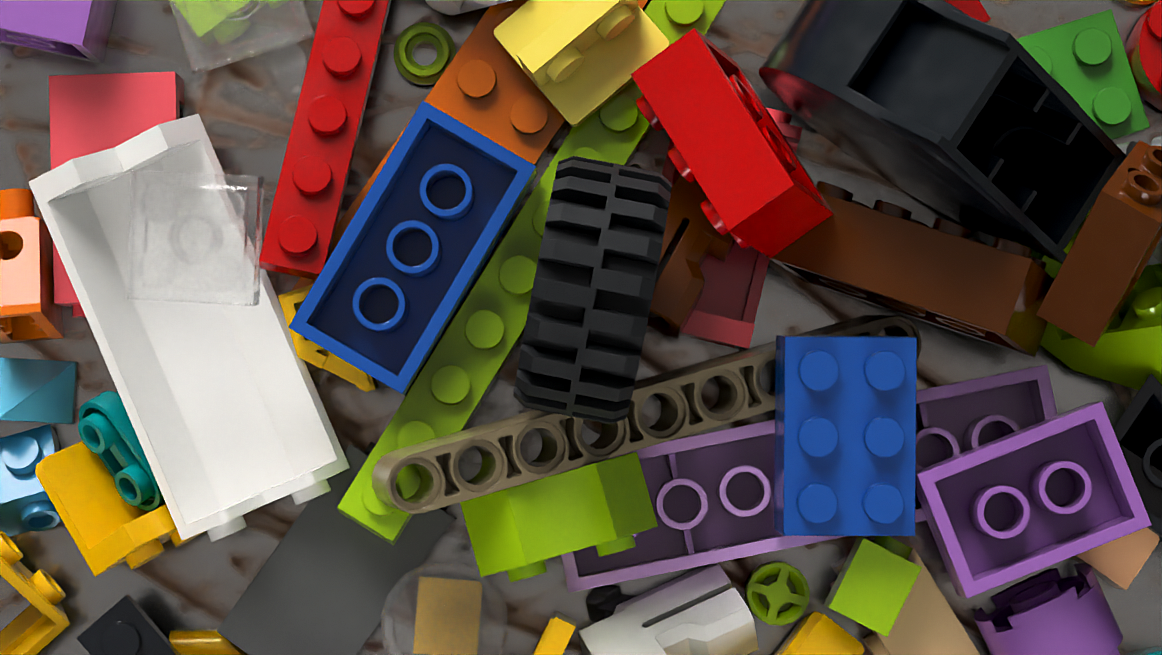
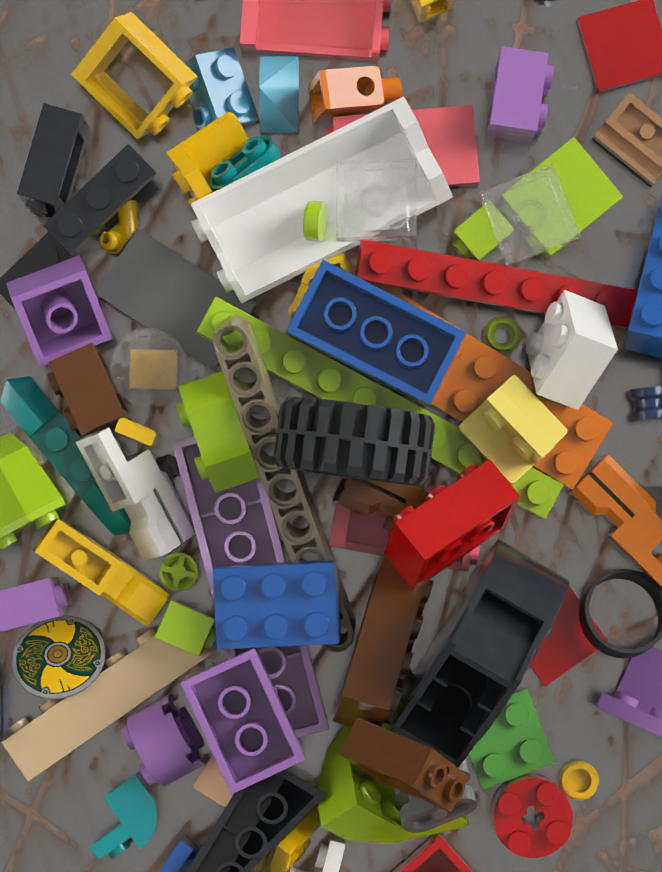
camera: 85 degrees right, 0 degrees up
none -> lime tile [303,201,327,241]
none -> lime brick [452,201,514,261]

